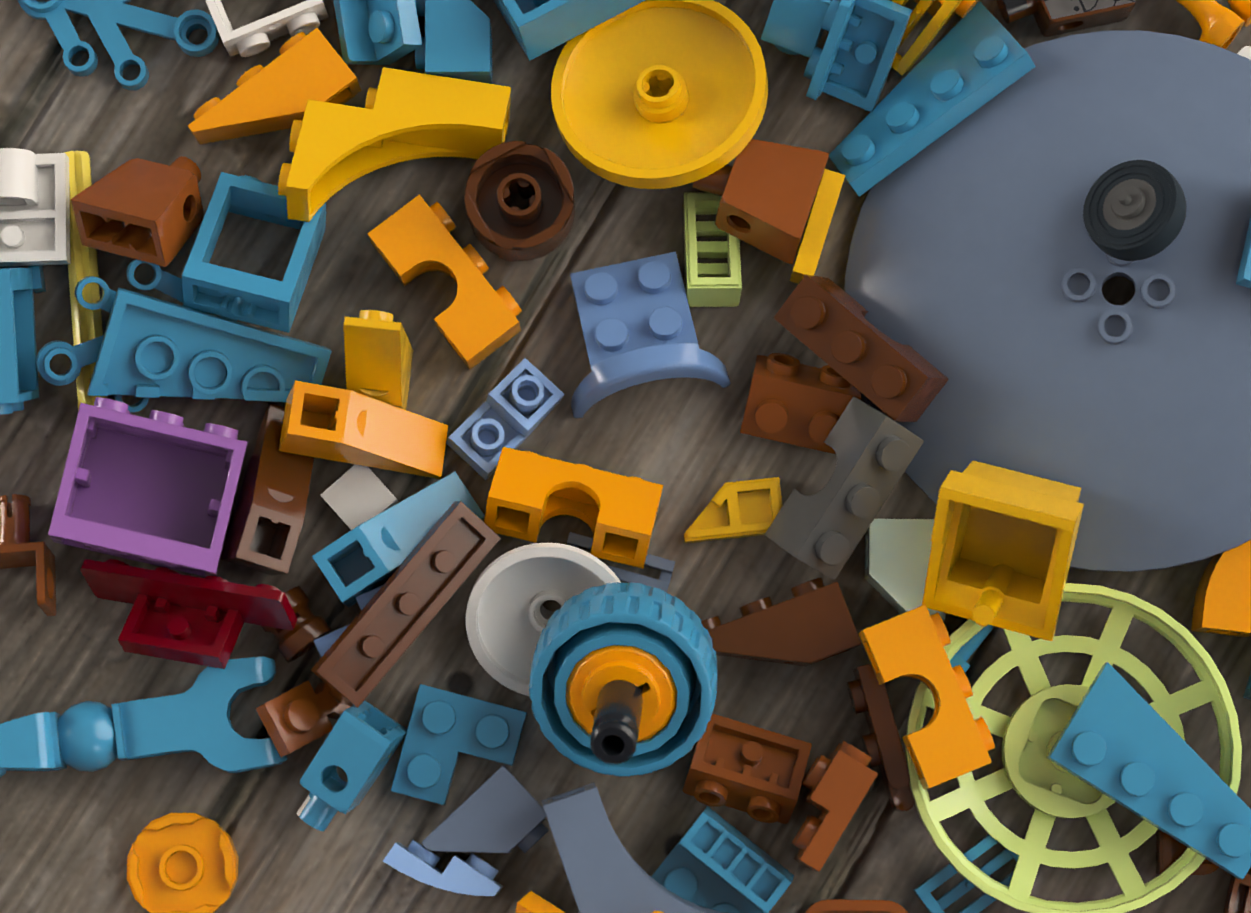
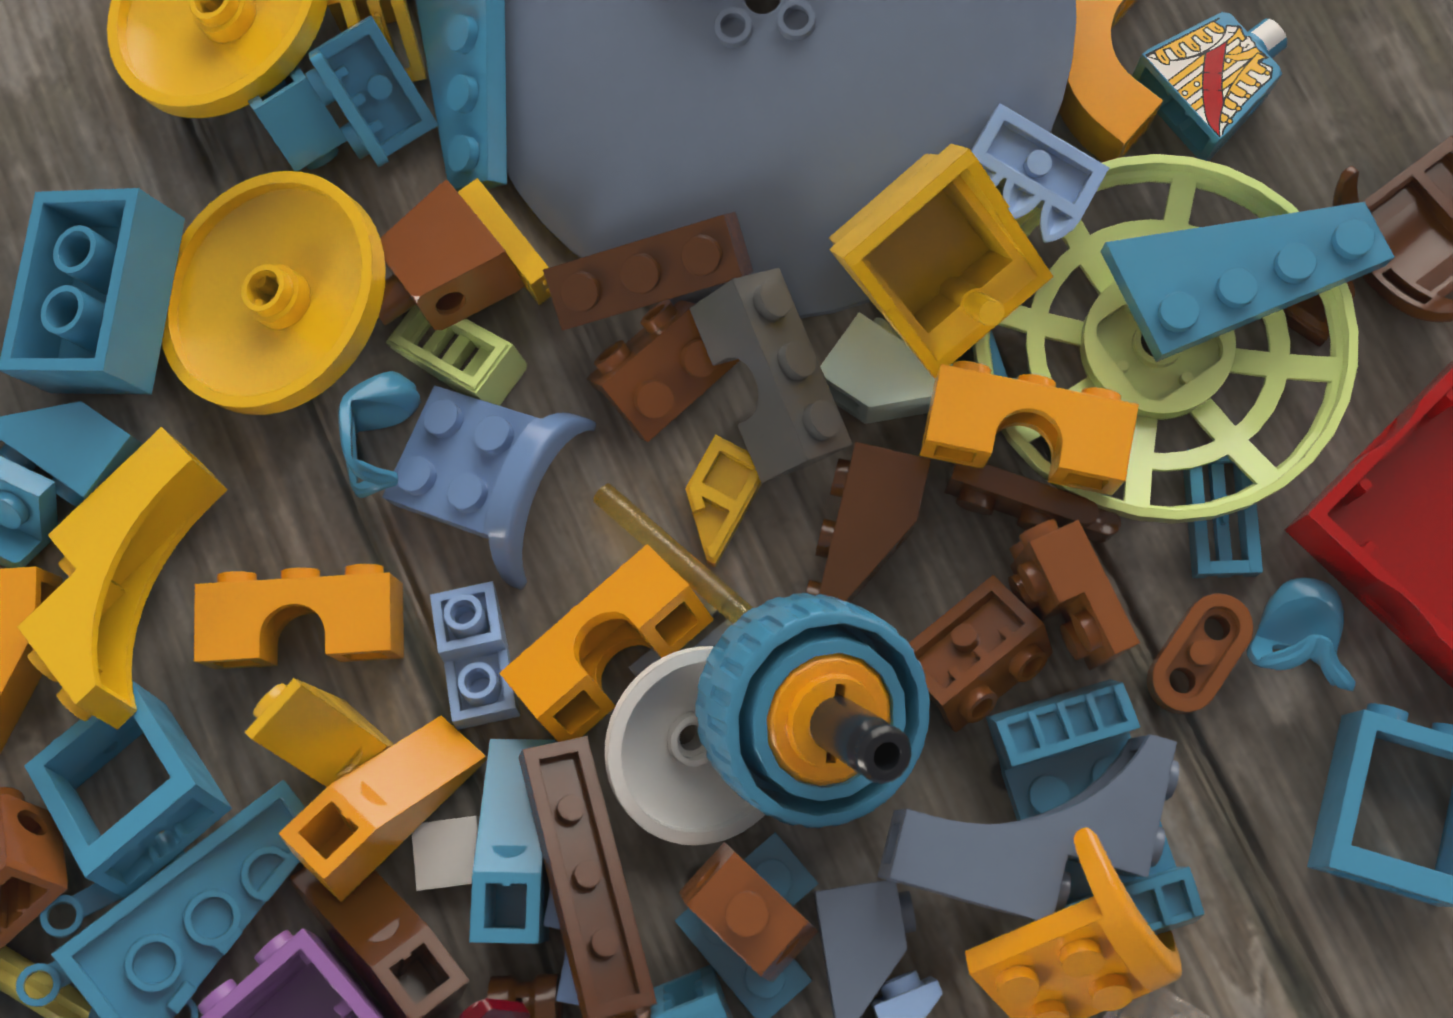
camera: 50 degrees left, 5 degrees down
reddish brown brick [464,141,575,262] -> none
none -> dark azure piece [338,371,421,498]
none -> clear yellow bar [593,483,753,624]
none -> dark orange torso [678,842,818,983]
none -> light blue plate [971,103,1109,243]

